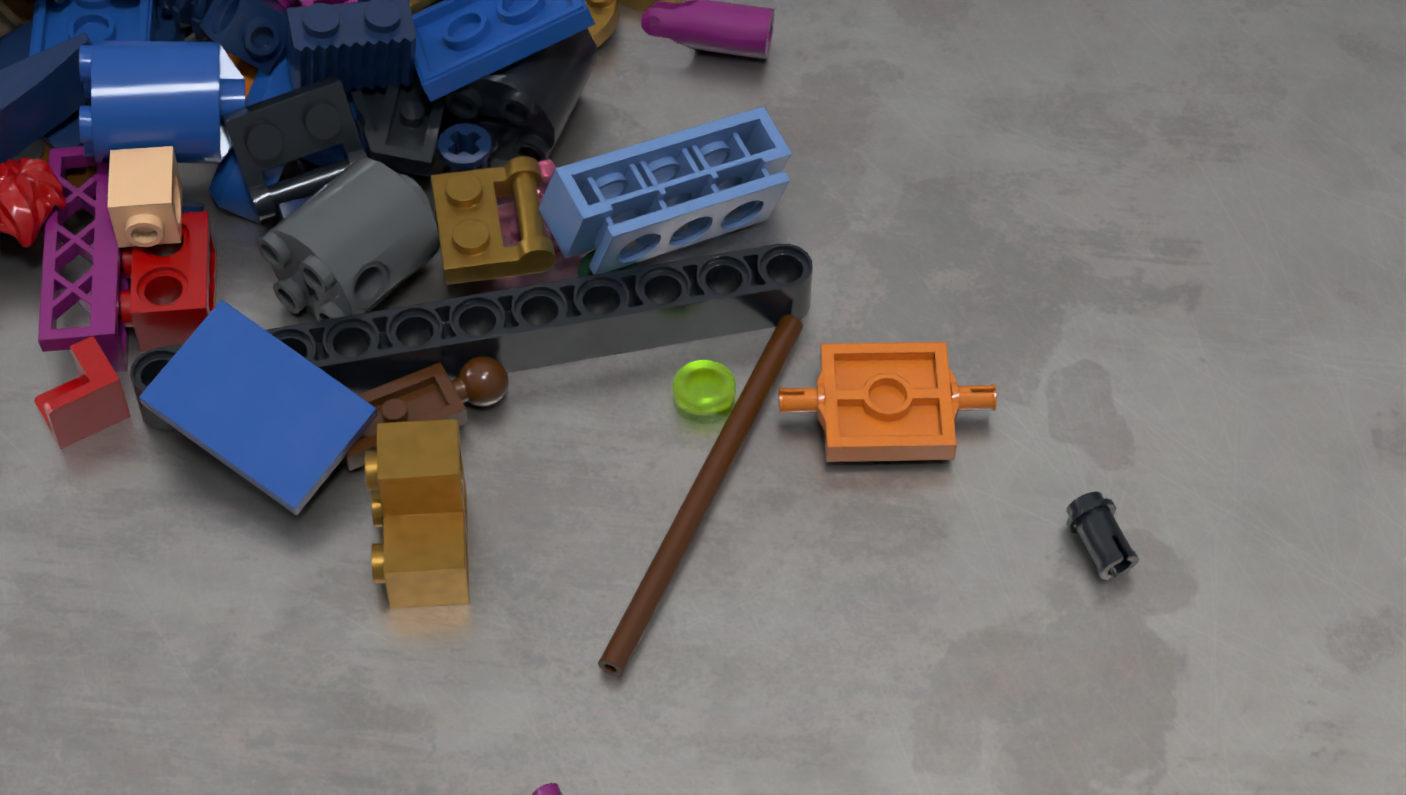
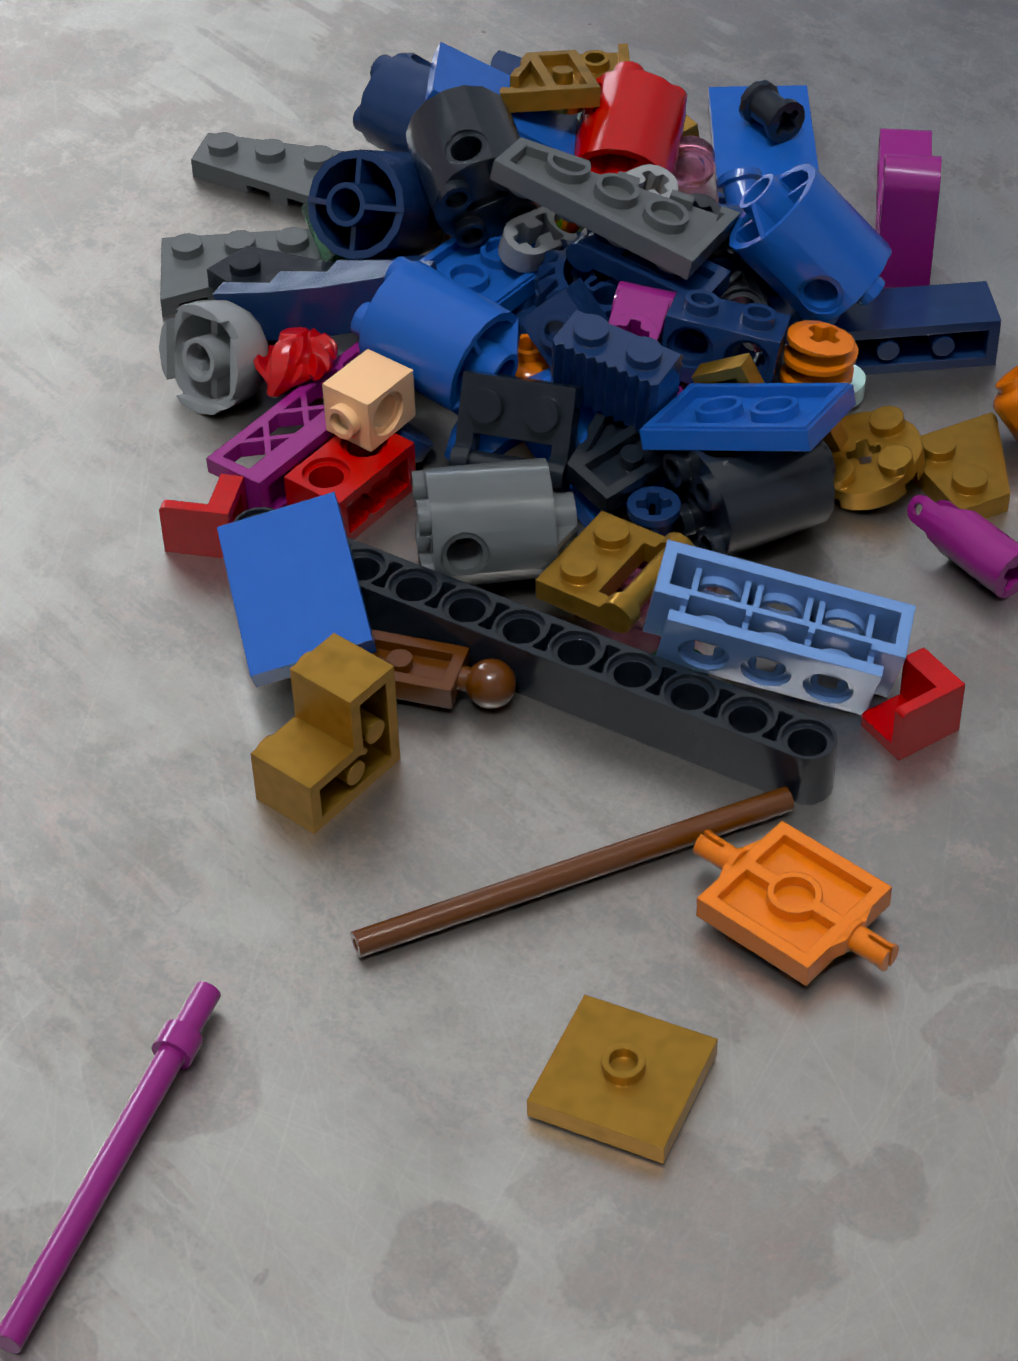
camera: 45 degrees right, 10 degrees down
clear neon green tile [673,360,736,424] -> none
black pin [1066,491,1139,580] -> none
none -> pearl gold plate [527,994,718,1164]
none -> red panel [861,647,965,761]

